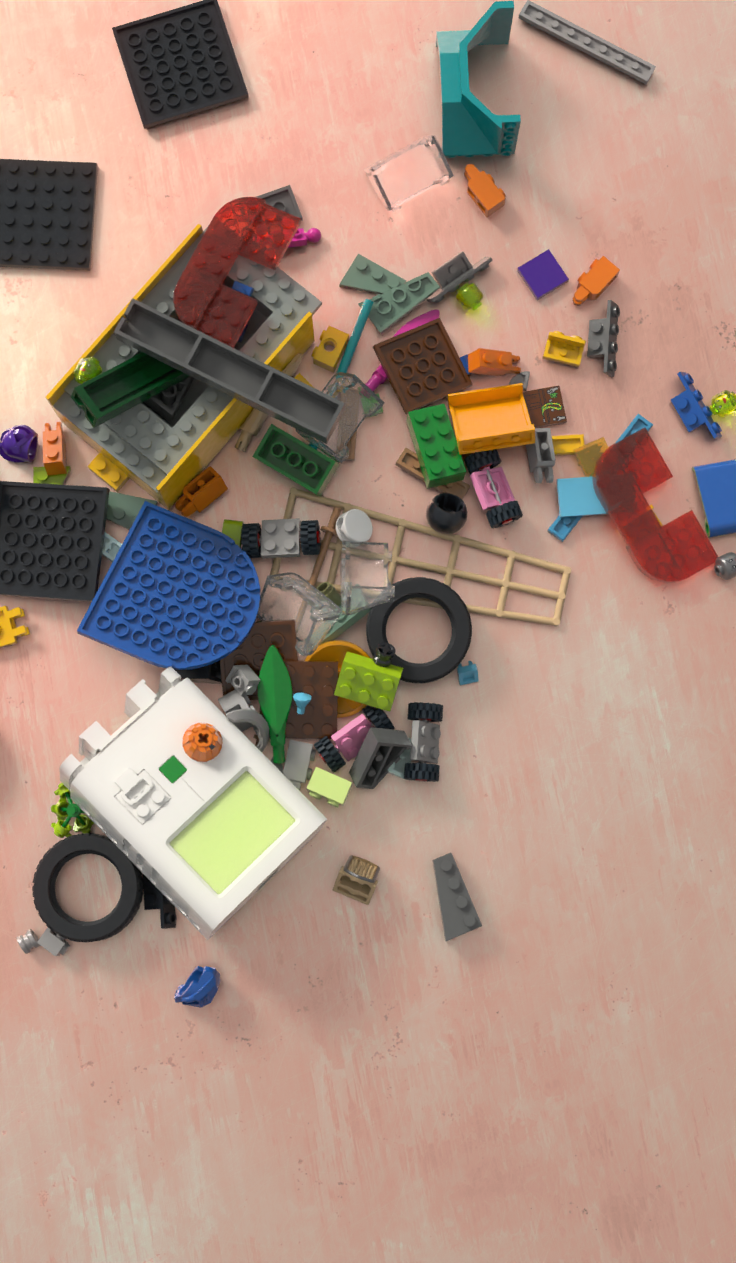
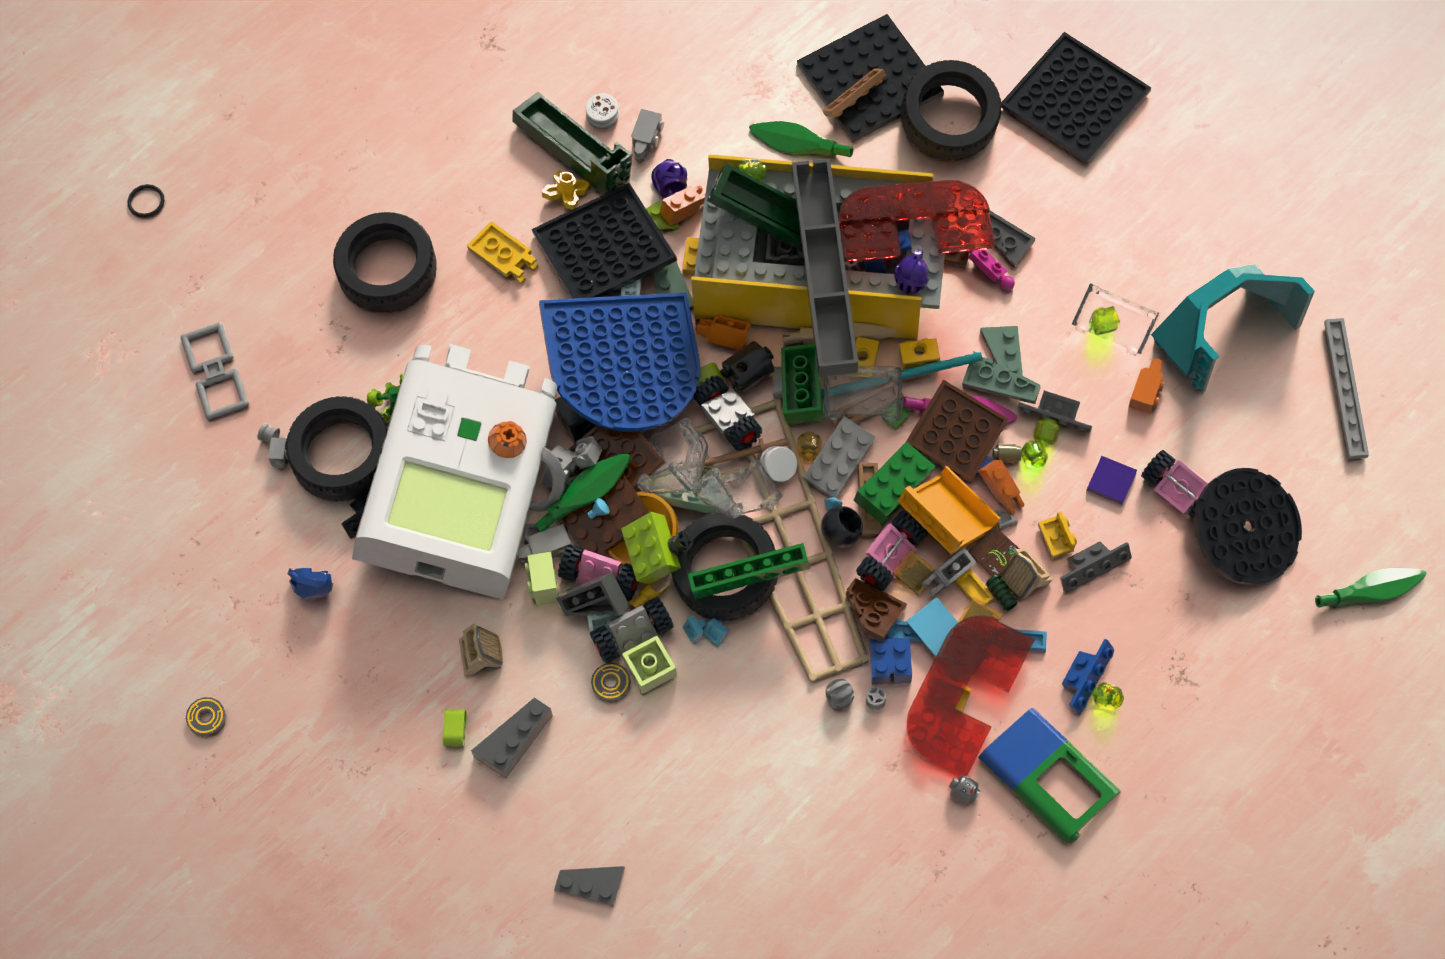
camera: 60 degrees right, 15 degrees down
orange hinge [572,256,620,306] -> none
none -> dark grey tile [185,697,226,737]
none -> lime beam [443,709,467,747]
none -> dark grey wing [554,866,625,907]
none -> dark grey tile [591,663,631,702]
none -> yellowish green brick [622,636,677,694]
none -> yellow piece [628,584,669,610]
none -> medium azure tile [683,616,708,643]
none -> green brick [688,543,810,600]
none -> black cylinder [720,341,774,394]
none -> green animal [749,121,854,158]
none -> light grey beam [773,367,783,398]
none -> clear yellow head [797,431,822,461]
none -> light grey plate [802,416,875,498]
none -> medium nougat plate [822,68,887,118]
none -> medium azure rock [824,497,842,511]
none -> light grey piece [825,679,854,709]
none -> reddish brown plate [846,578,907,643]
none -> light grey wheel [866,686,886,710]
none -> blue piece [869,638,912,685]
none -> clear yellow piece [892,549,935,596]
none -> dark purple helmet [894,249,930,294]
none -> black tyre [900,60,1002,160]
none -> dark green piece [985,574,1019,611]
none -> olive brick [992,444,1021,463]
none -> tan piece [1001,548,1053,600]
none -> clear neon green head [1021,441,1048,469]
none -> clear neon green brick [1089,306,1121,336]
none -> bright pink plate [1141,450,1208,519]
none -> black plate [1194,468,1302,585]

